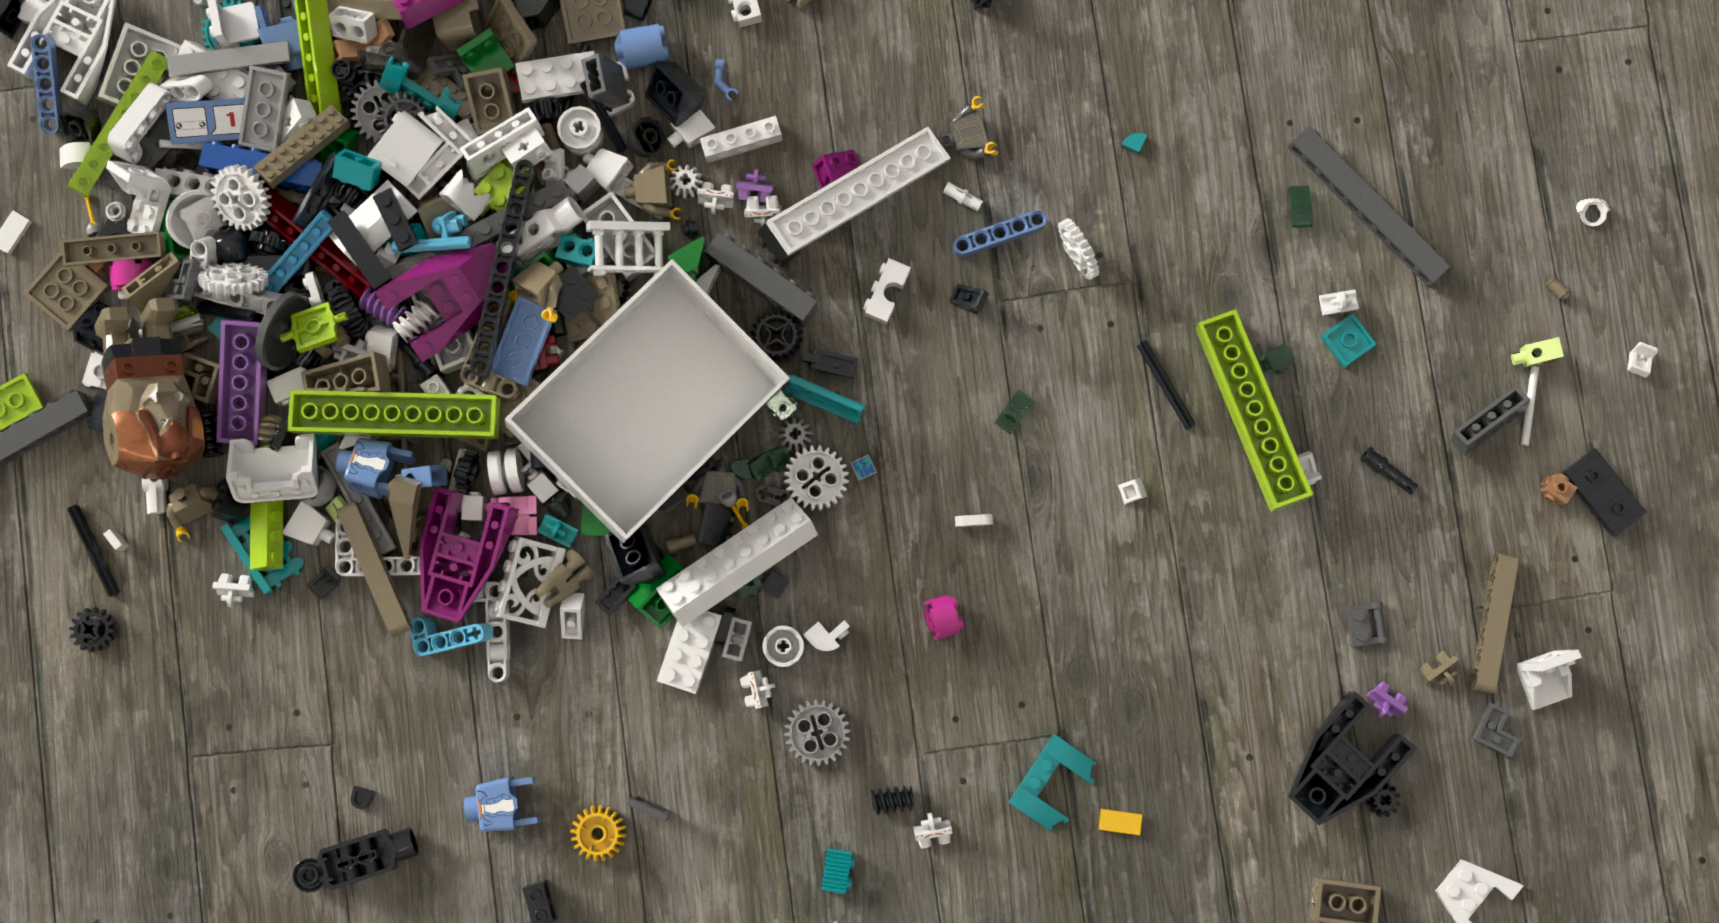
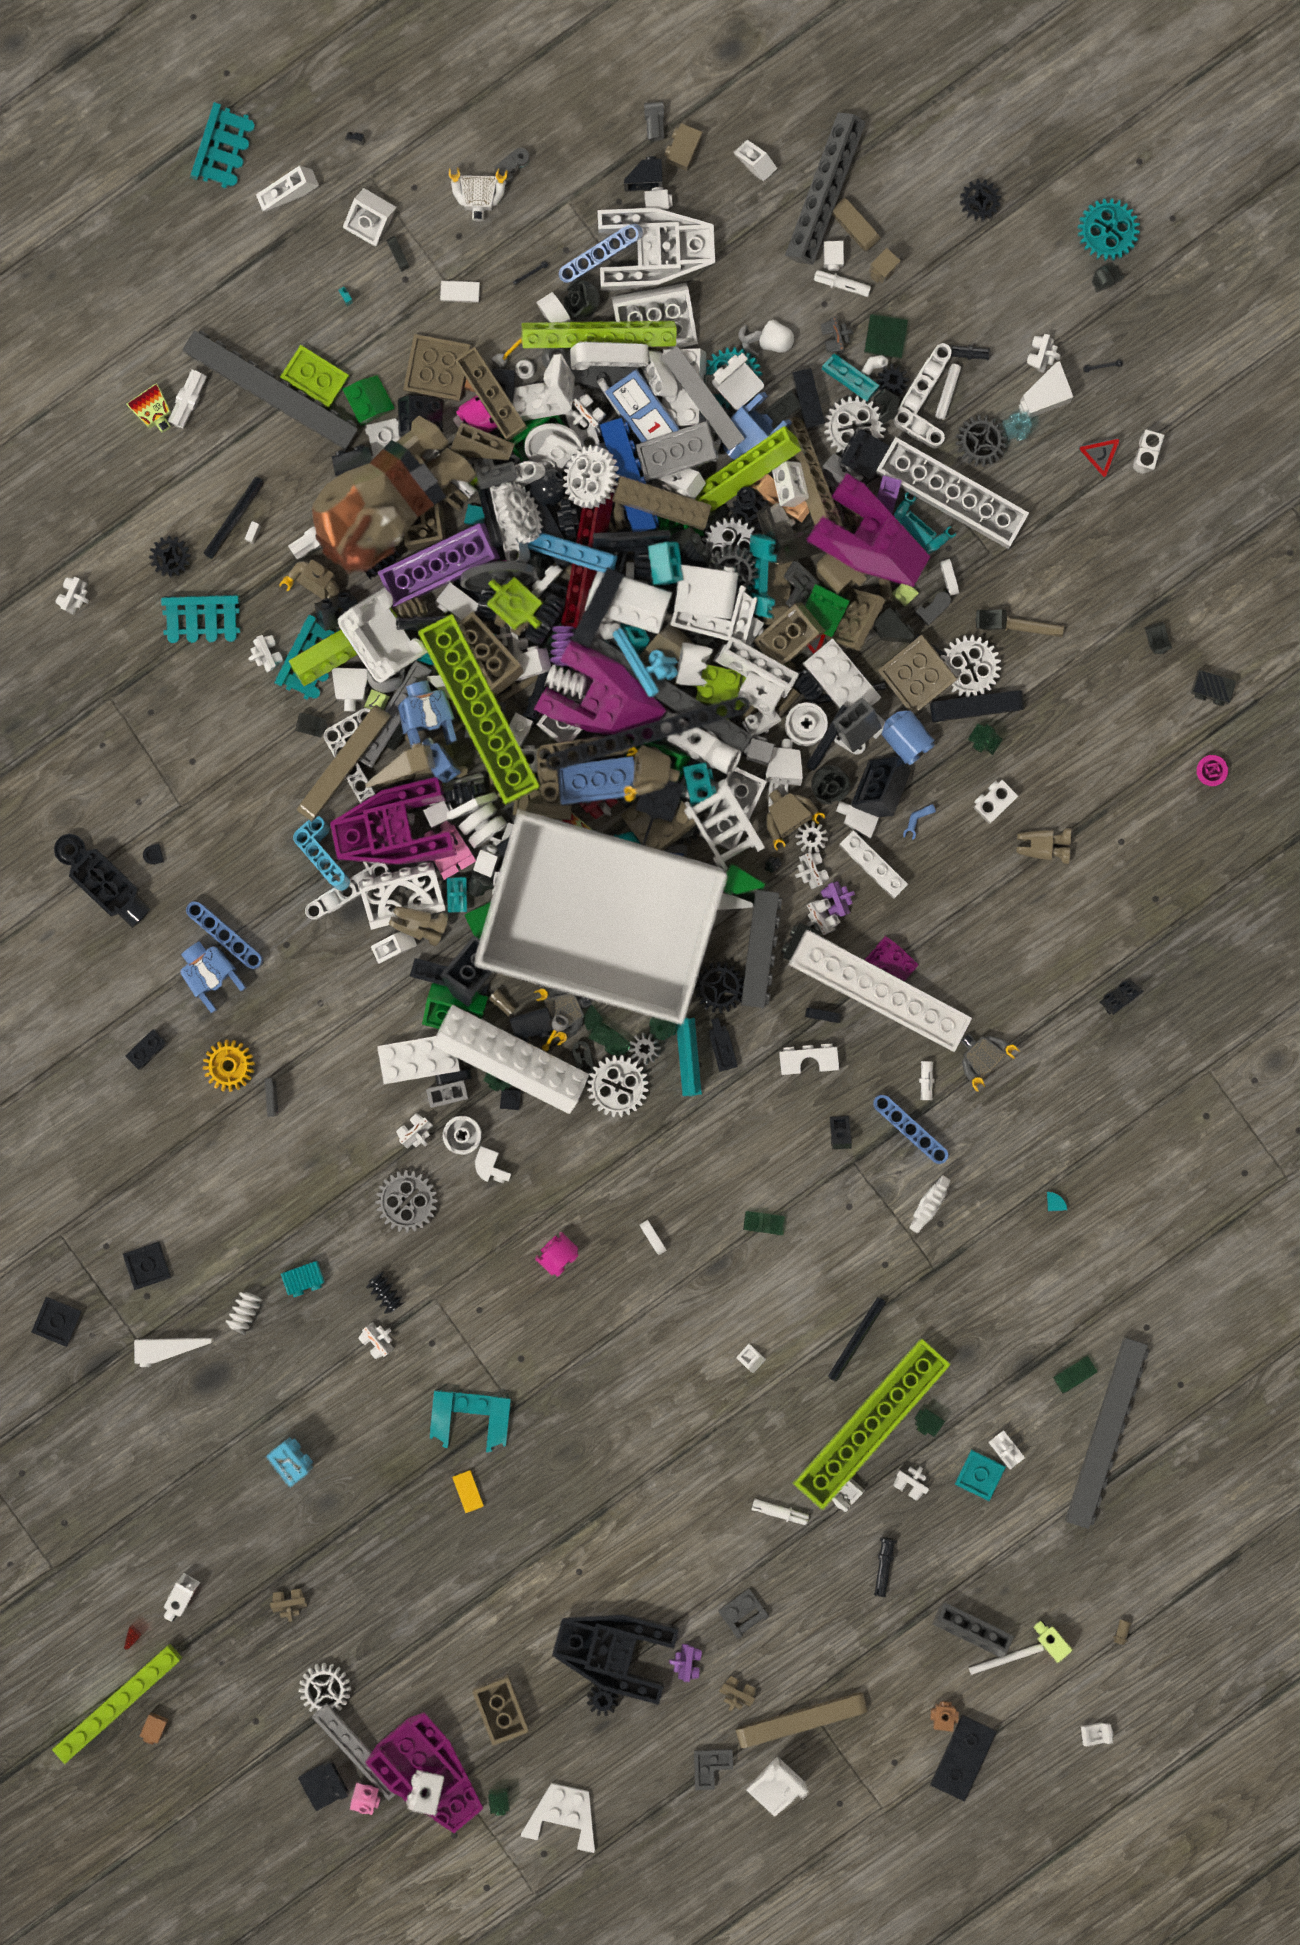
camera: 75 degrees right, 5 degrees up
black plate [372,187,419,252] -> none
tile [850,454,877,481] -> none
white piece [1576,198,1611,227] -> none
none -> white hips [56,577,90,615]
none -> teal fence [161,595,240,643]
none -> medium blue beam [186,902,263,969]
none -> green slope [342,375,395,426]
none -> white tile [446,792,498,820]
none -> black hinge [513,261,548,285]
none -> white hips [572,394,606,428]
none -> pearl dark grey brick [670,527,711,568]
none -> white axle [751,1498,809,1525]
none -> black beam [805,1007,842,1023]
none -> white hips [893,1466,929,1501]

